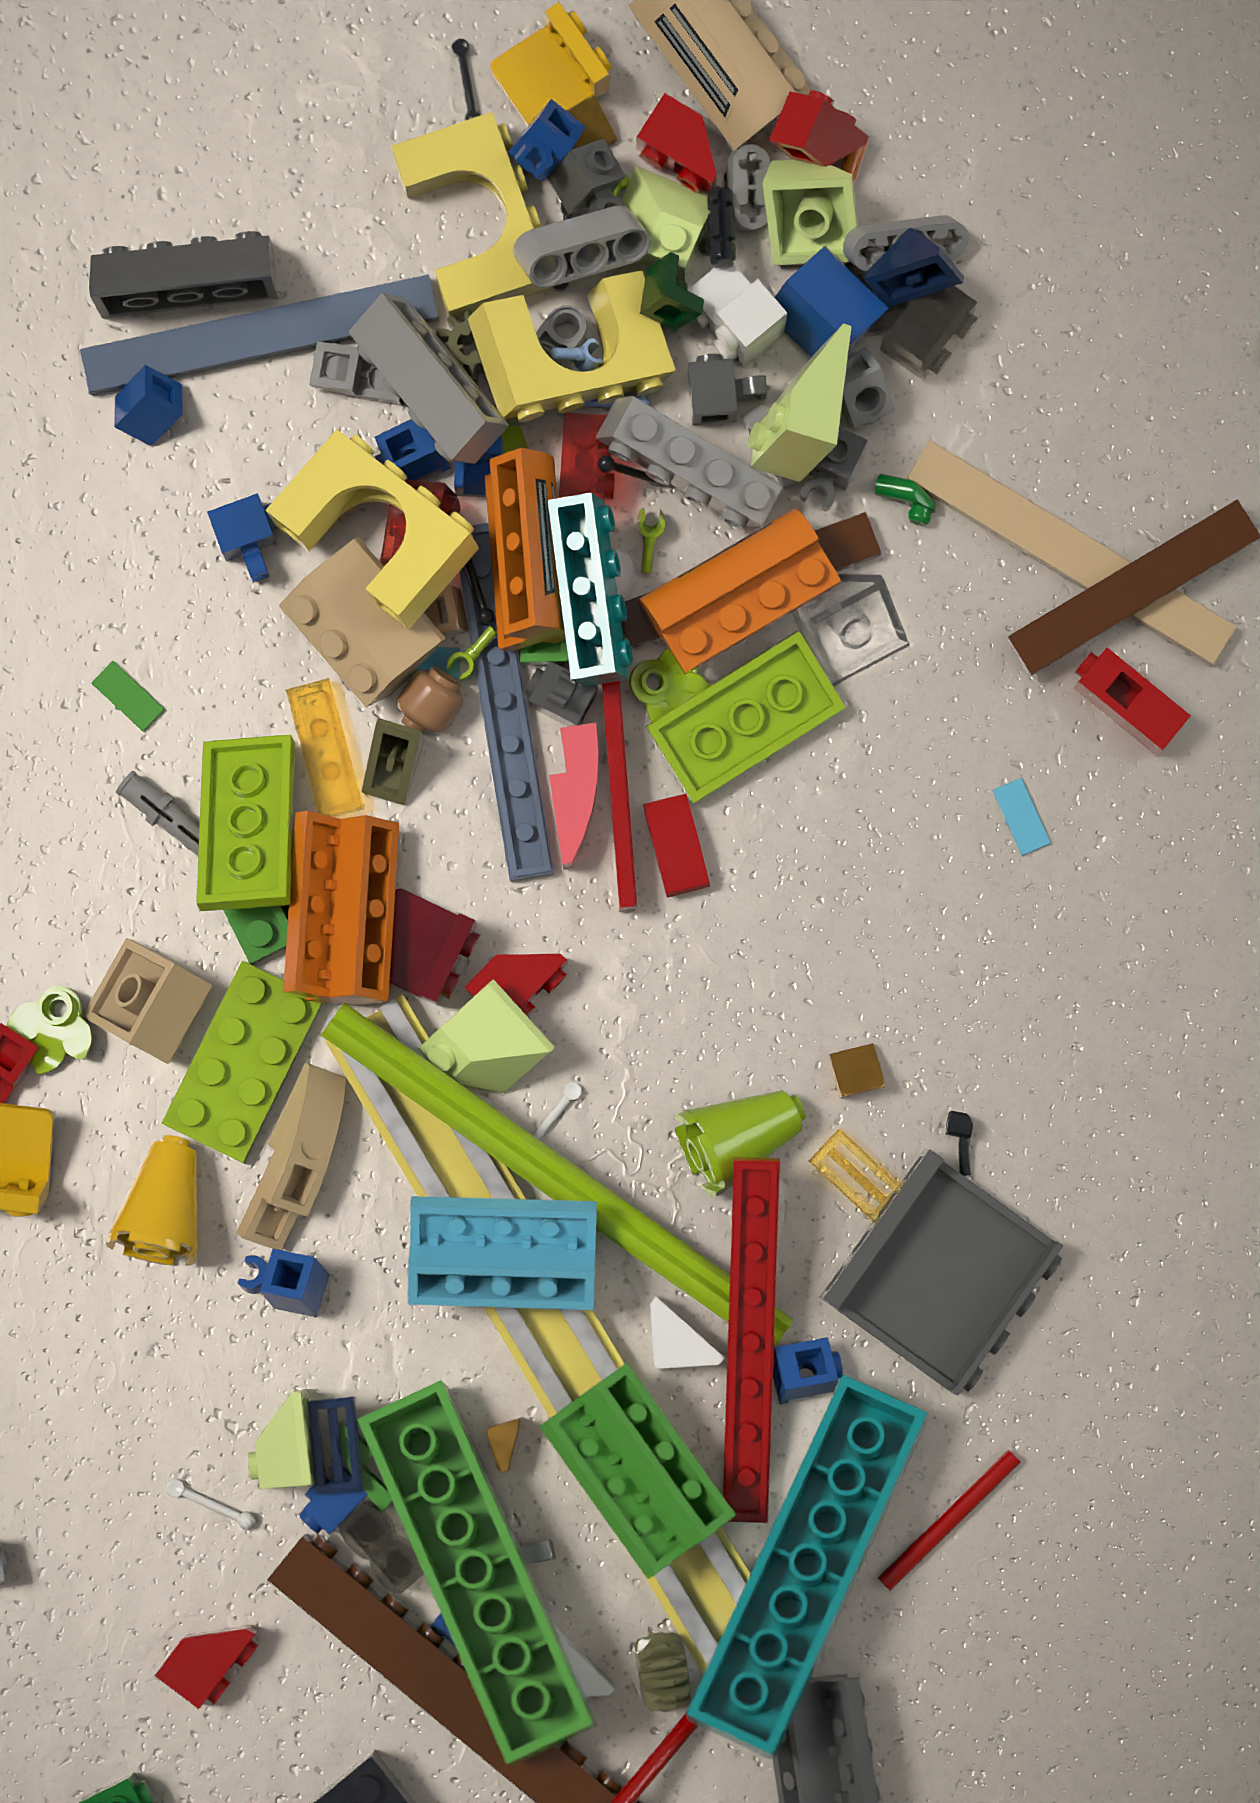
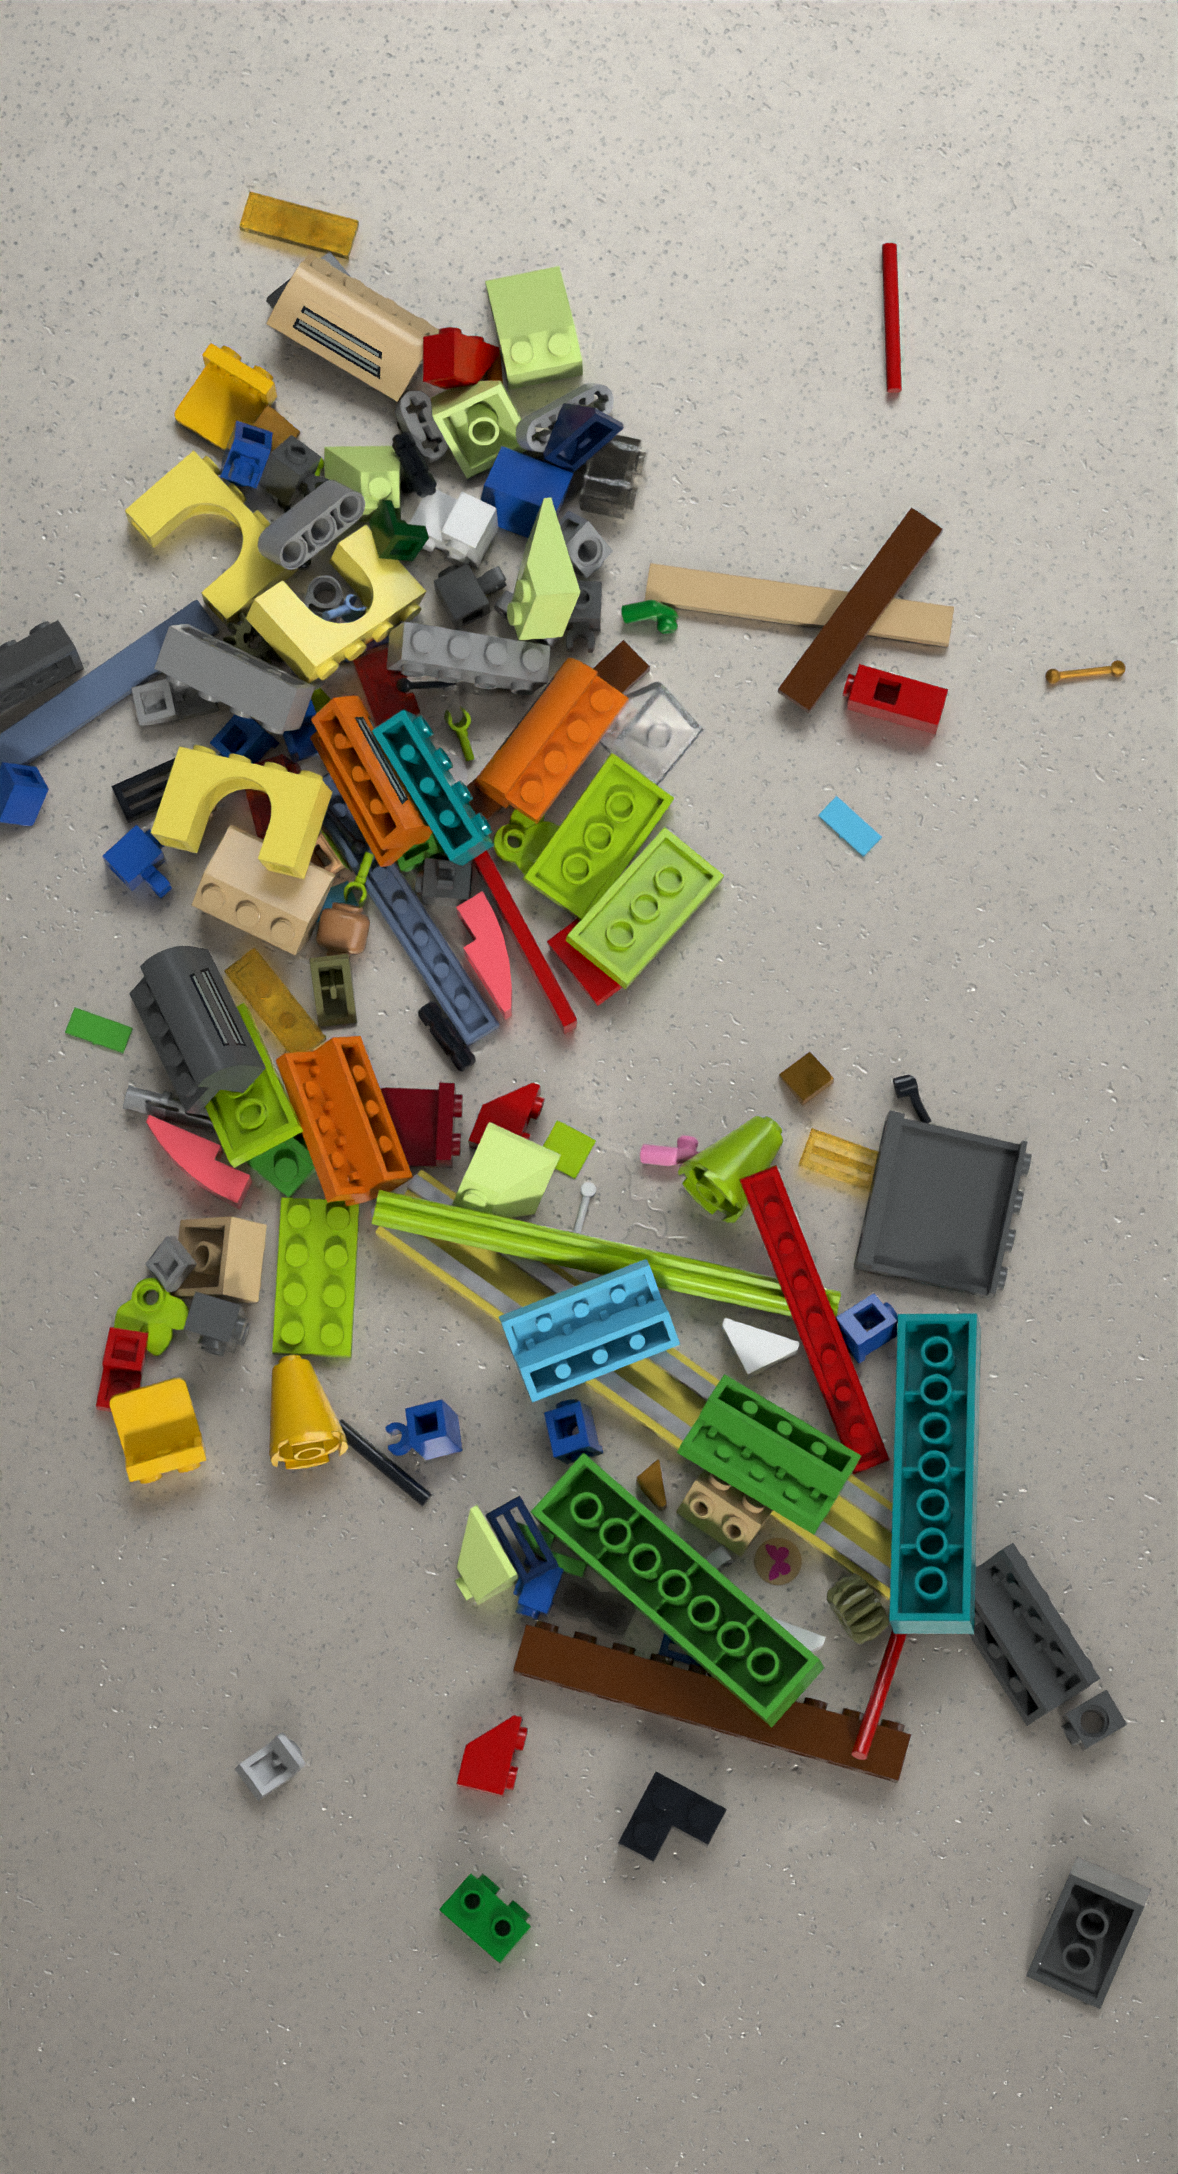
camera: 20 degrees left, 5 degrees down
white hinge [166,1479,255,1530] -> none
tan slope [236,1062,346,1250] -> none
black hinge [452,39,480,121] -> none
red slope [636,93,717,194] -> none
red bar [878,1450,1021,1591] -> none
none -> black tile [111,758,175,823]
none -> dark grey brick [129,946,266,1114]
none -> coral slope [146,1115,253,1210]
none -> light grey tile [146,1236,197,1292]
none -> dark grey brick [184,1291,250,1357]
none -> lime sticker [320,829,352,872]
none -> black bar [339,1419,433,1507]
none -> black axle [418,1001,476,1072]
none -> yellowish green slope [485,266,583,390]
none -> lime sticker [543,1120,596,1179]
none -> blue brick [544,1399,603,1465]
none -> lime plate [565,827,724,990]
none -> bright pink arm [640,1136,699,1166]
none -> tan brick [676,1469,773,1557]
none -> tan sticker [754,1538,802,1585]

